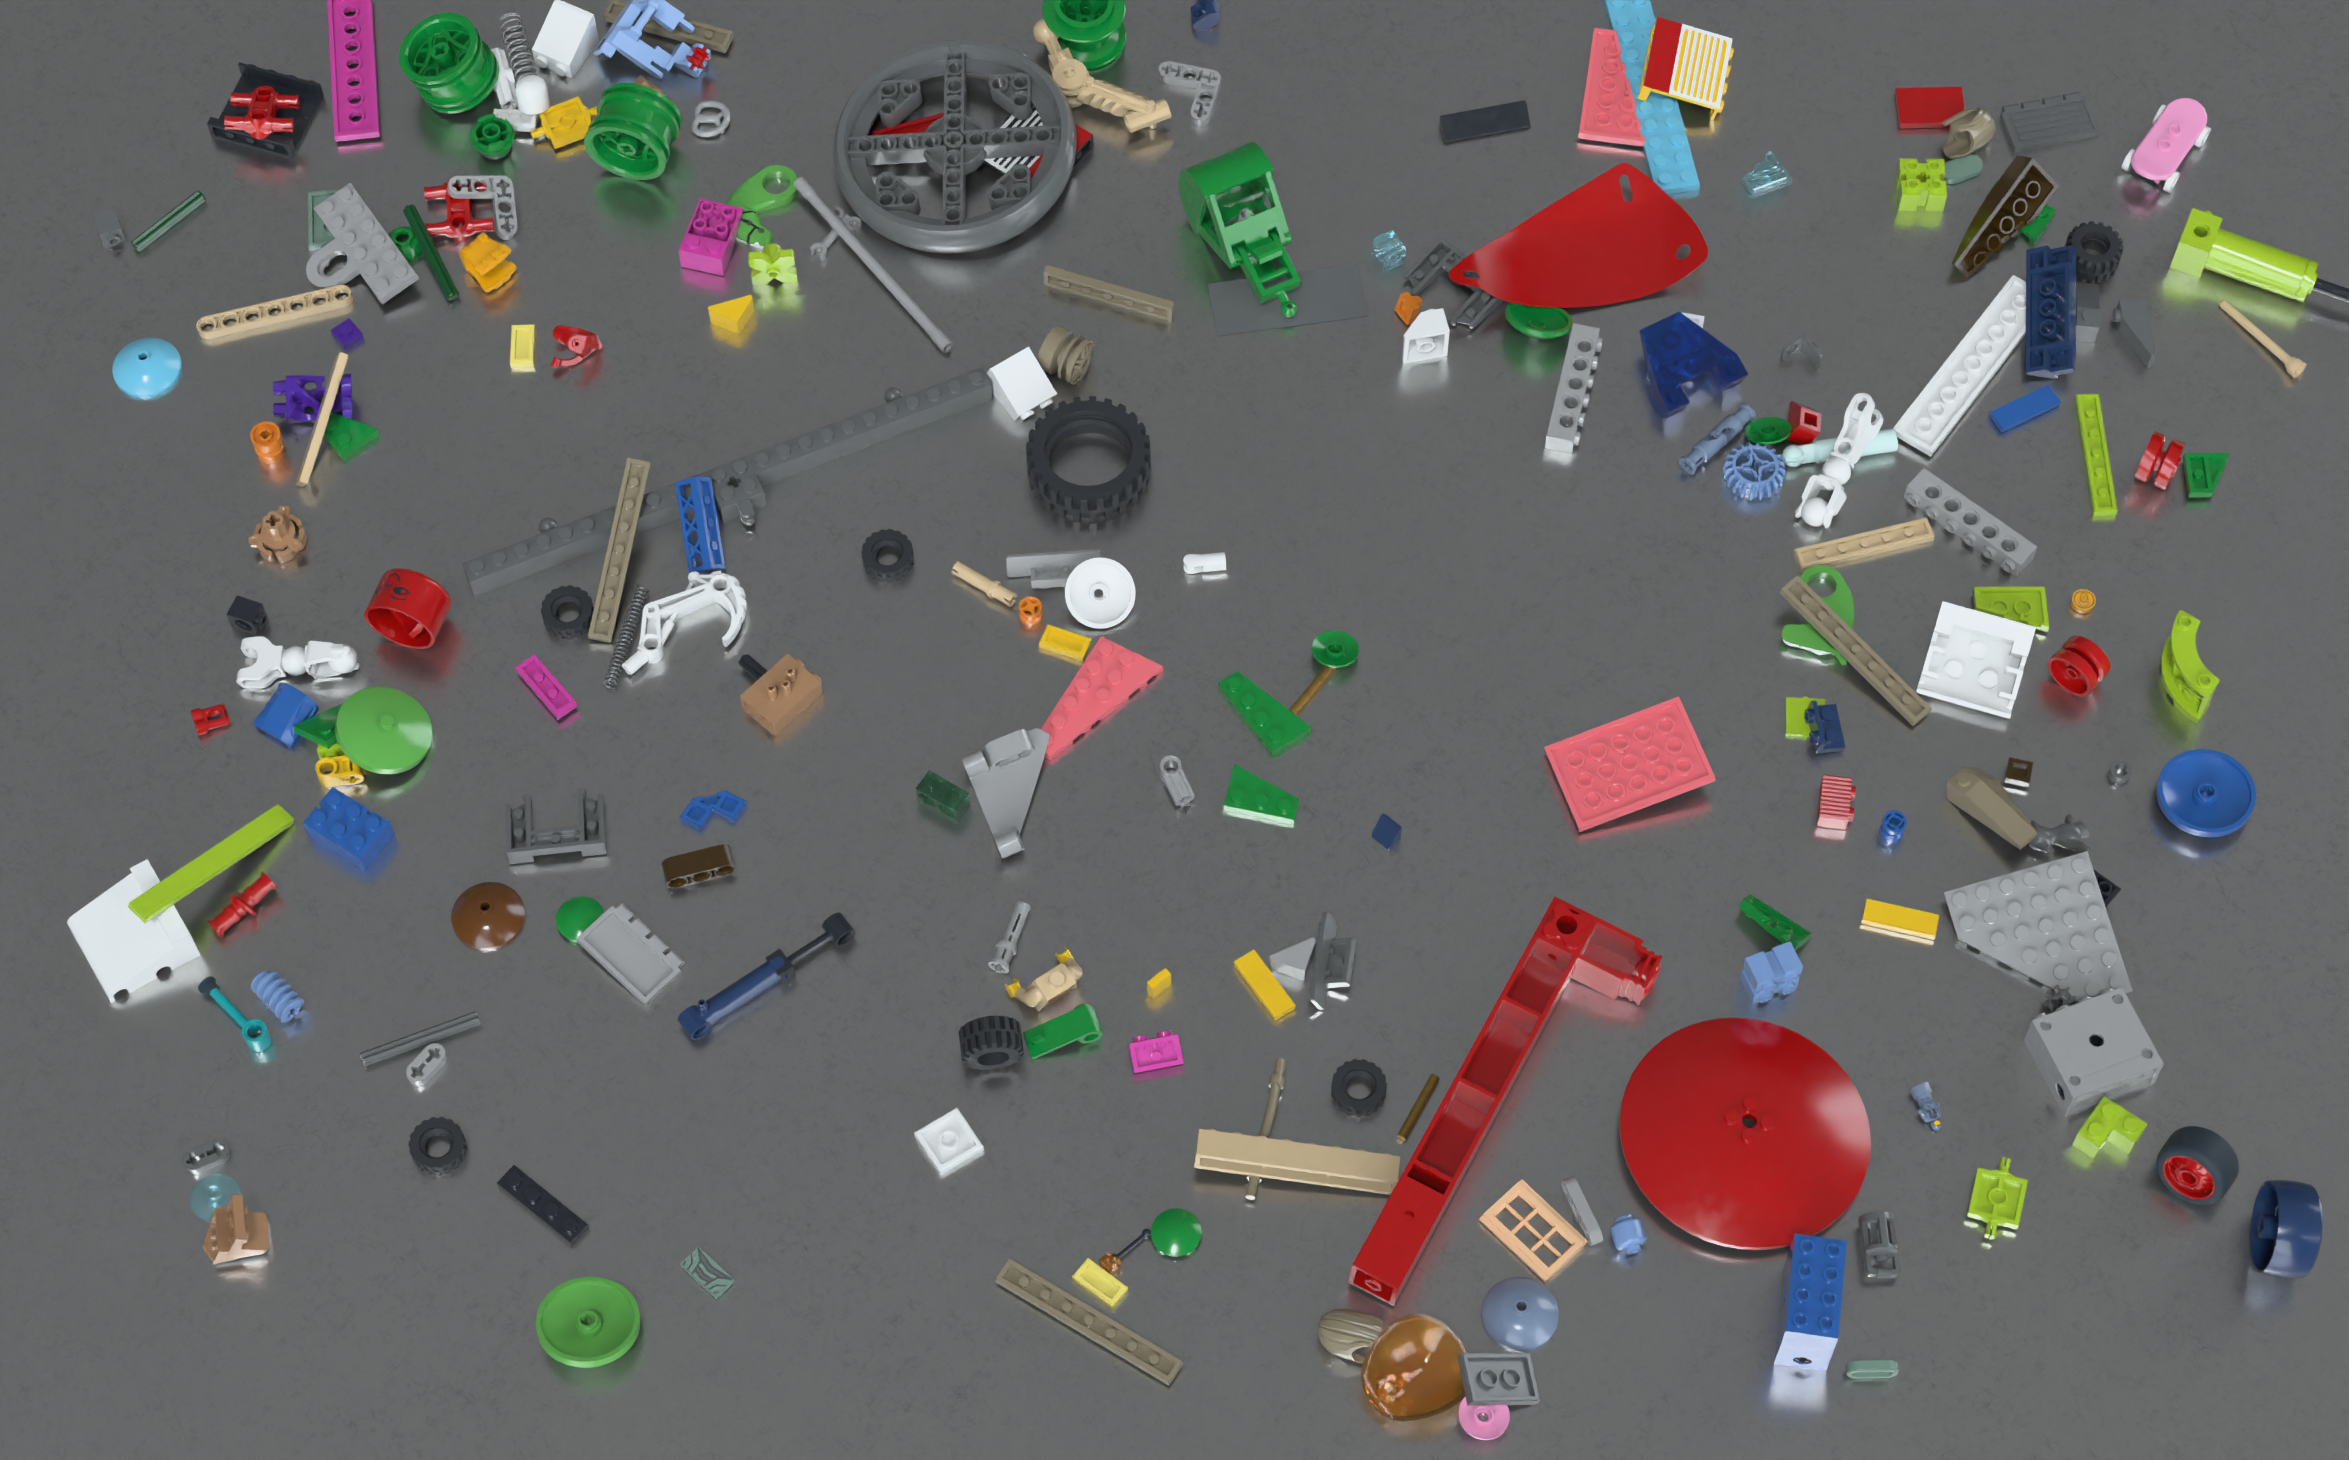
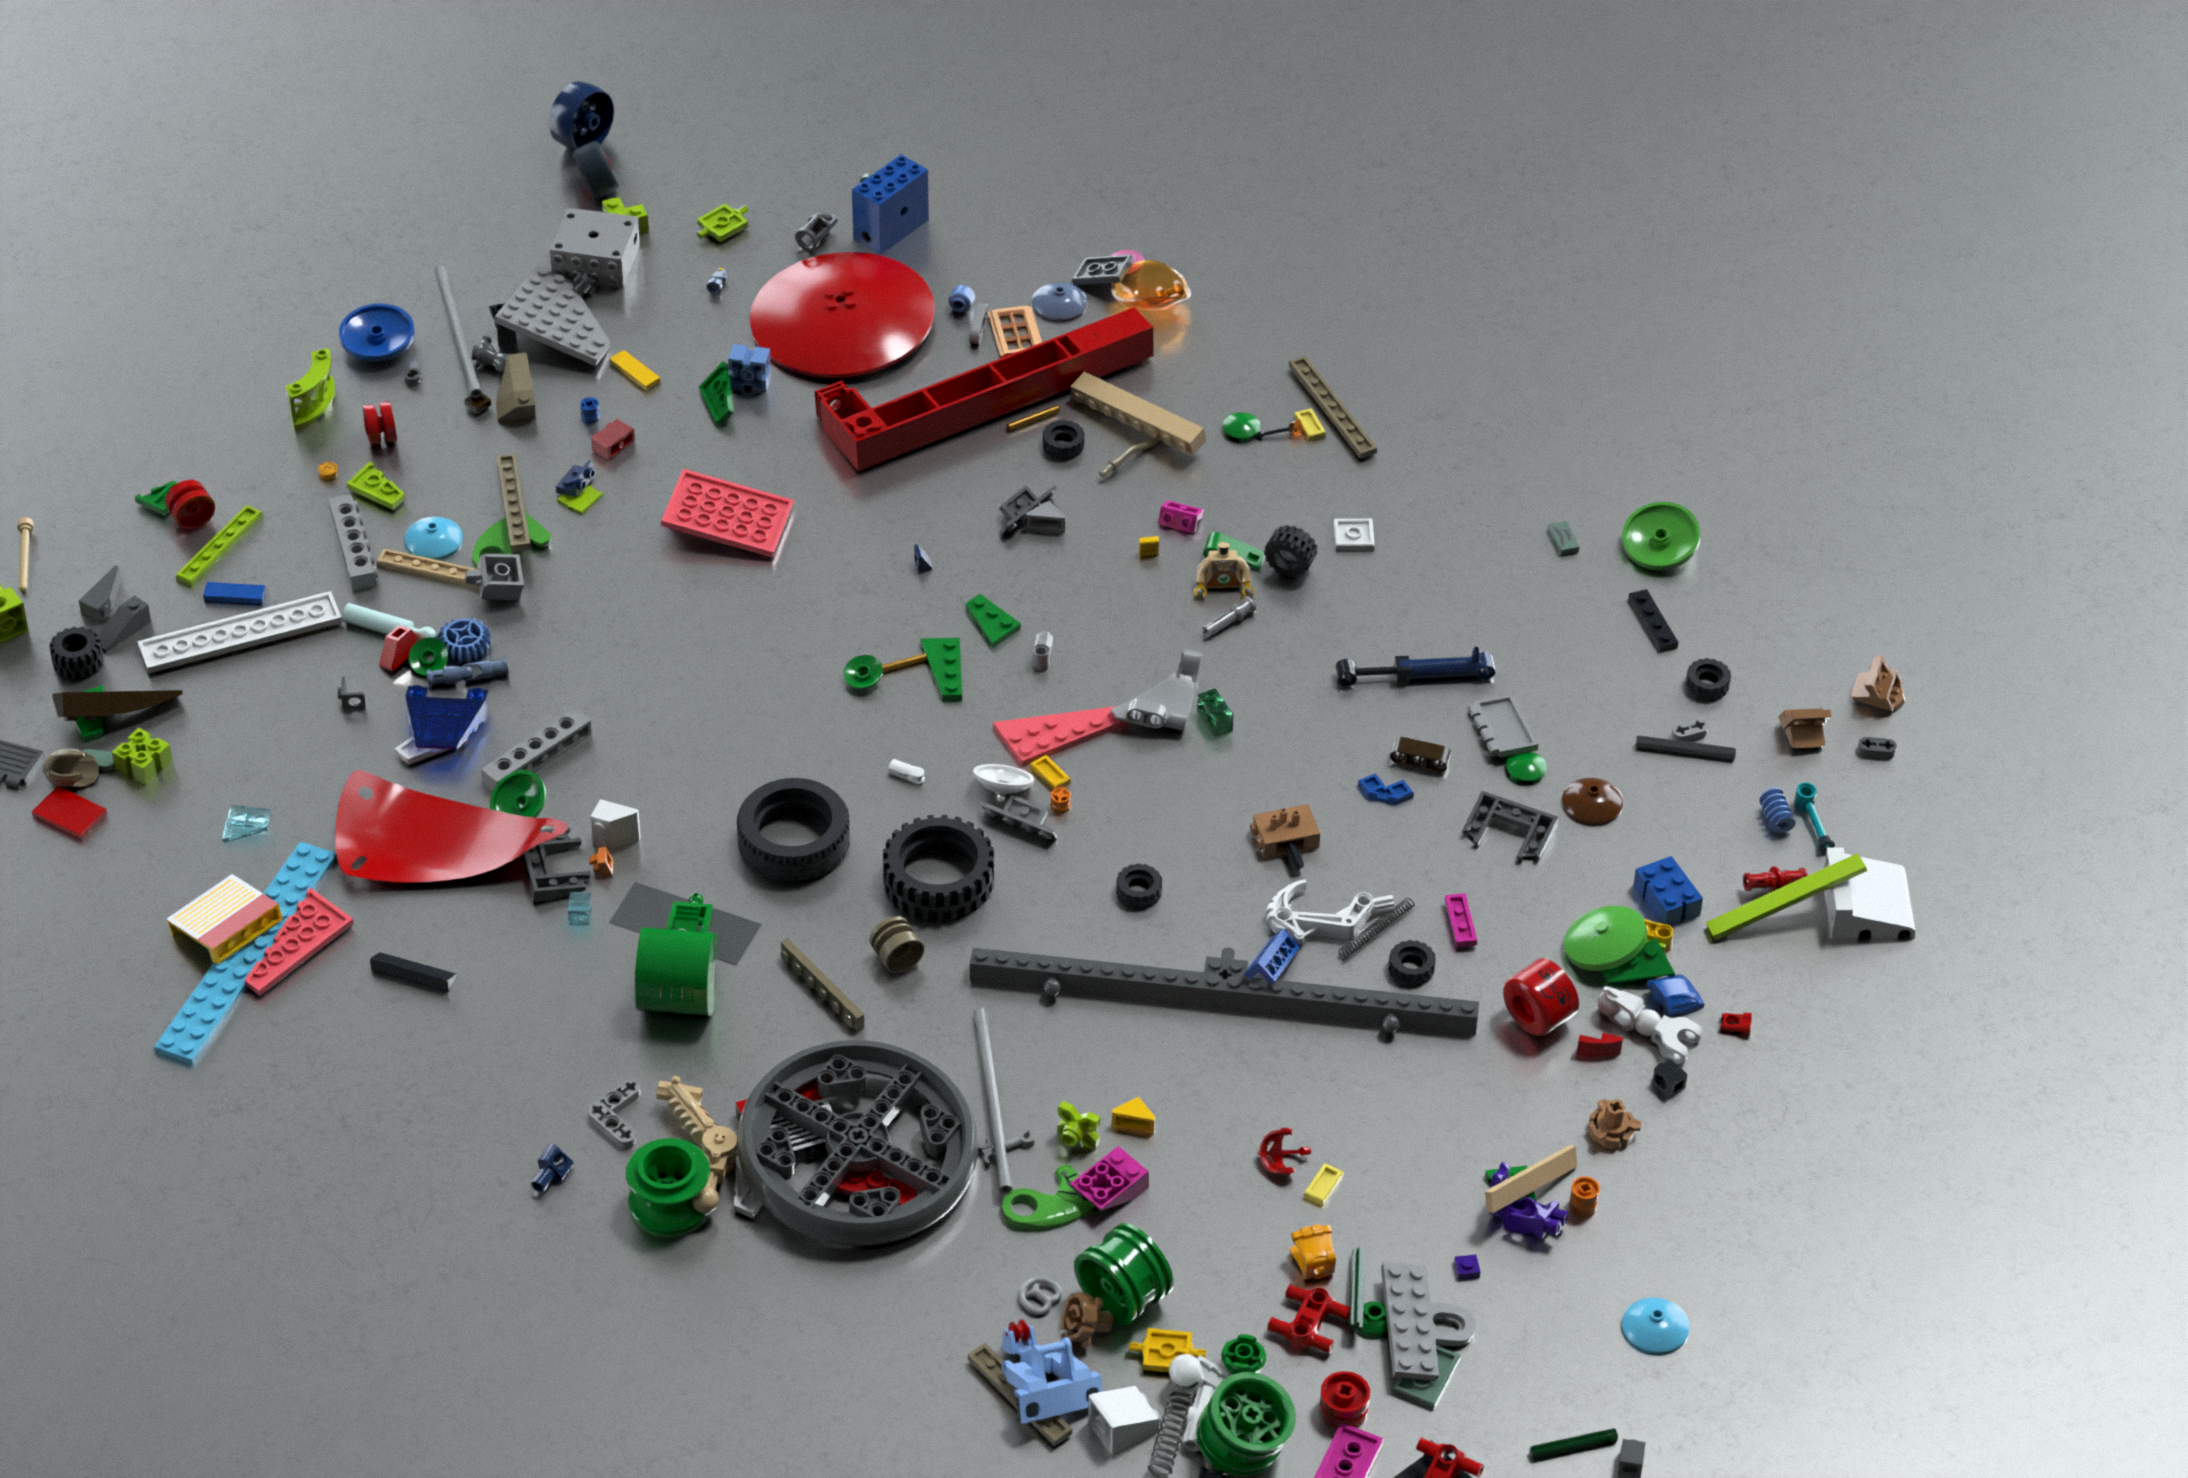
camera: 150 degrees left, 15 degrees down
clear light blue dish [190,1174,241,1222] -> none
tan beam [196,285,353,339] -> none
light grey beam [447,176,518,240] -> none
dark tan plate [588,457,650,643] -> none
tan pin [951,561,1017,607] -> none
white slope [986,347,1057,421] -> none
yellow tile [1234,950,1296,1021] -> none
dark tan hair [1318,1309,1384,1363] -> none
white piece [1795,393,1883,528] -> none
white panel [1916,601,2036,719] -> none
dark blue slope [2026,245,2076,380] -> none
none -> medium azure dish [404,517,463,560]
none -> light grey piece [435,265,482,398]
none -> light grey hinge [464,554,524,600]
none -> black tyre [737,778,850,882]
none -> red wheel [1319,1371,1370,1430]
none -> red slope [1576,1033,1623,1057]
none -> medium nougat piece [1778,708,1832,749]

